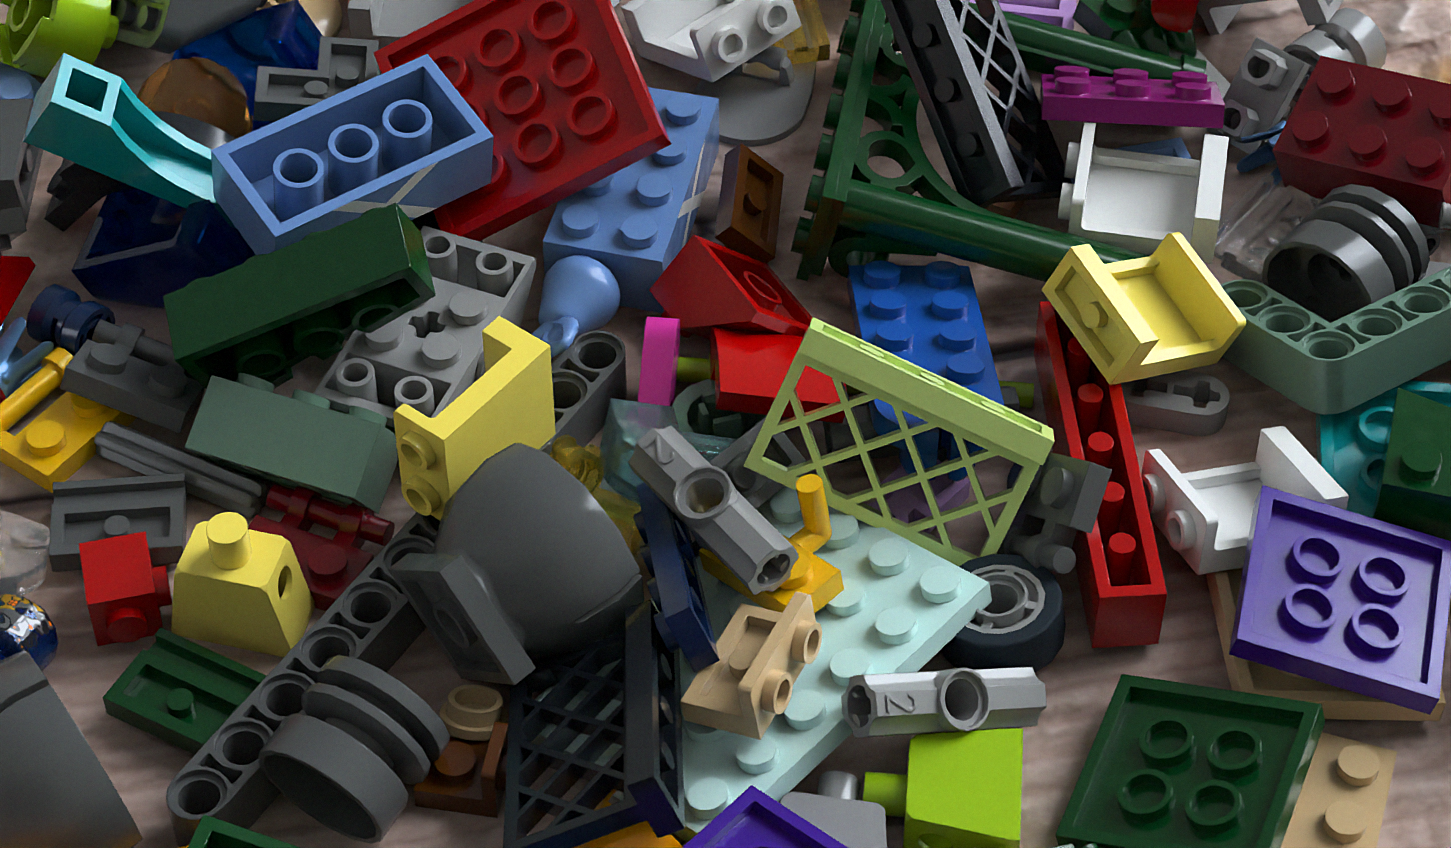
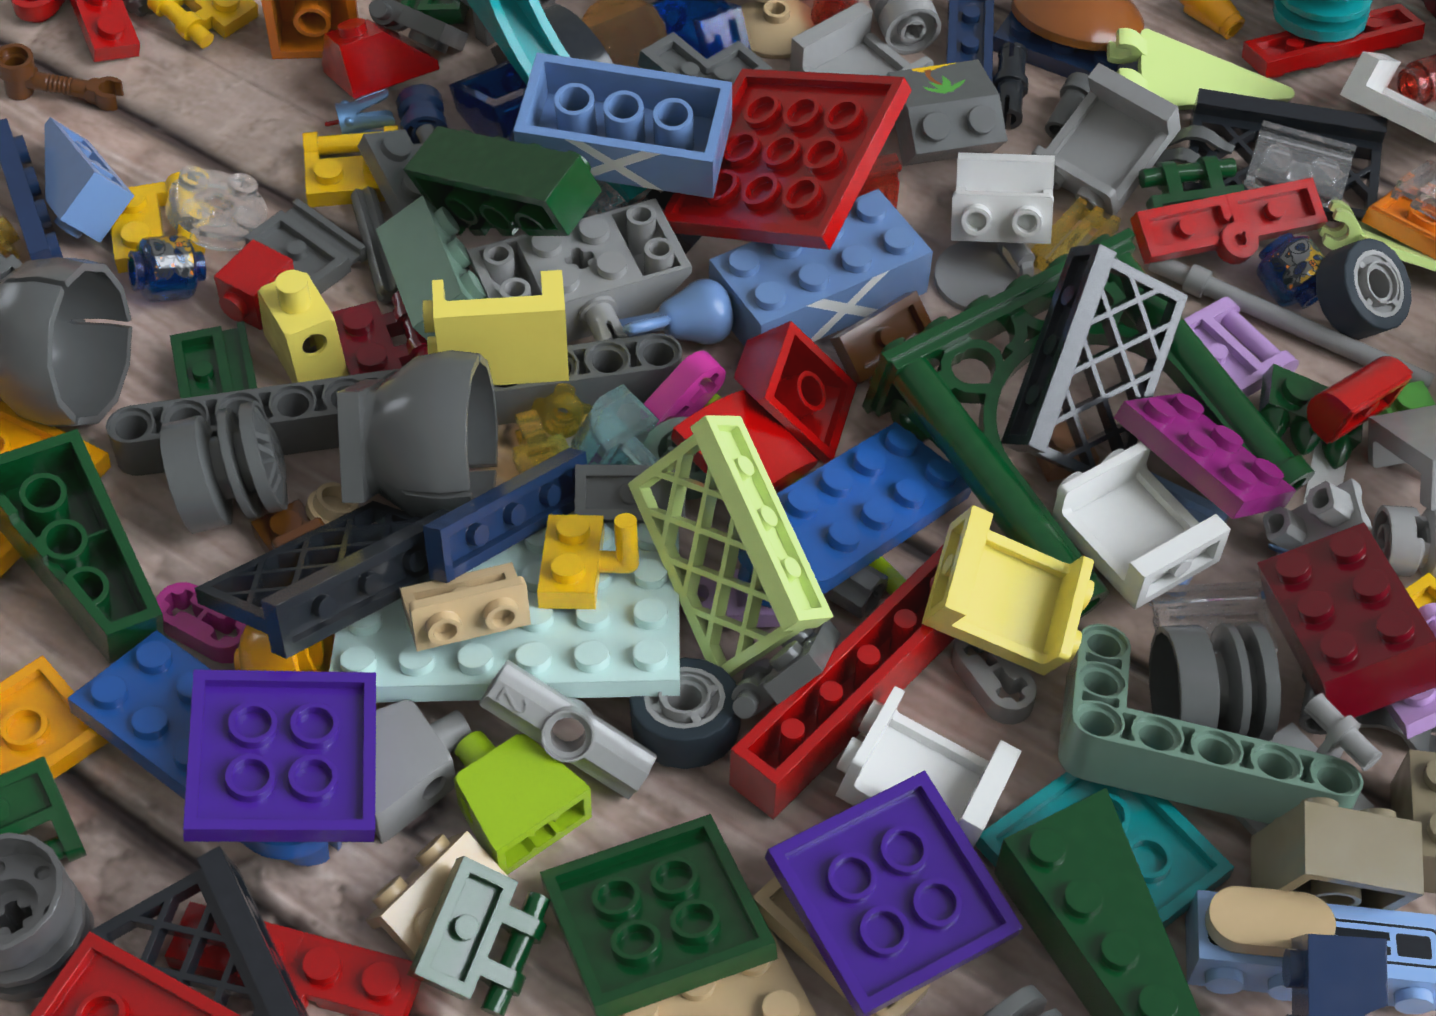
camera: 45 degrees right, 5 degrees up
light grey piece [628,425,799,595] -> none

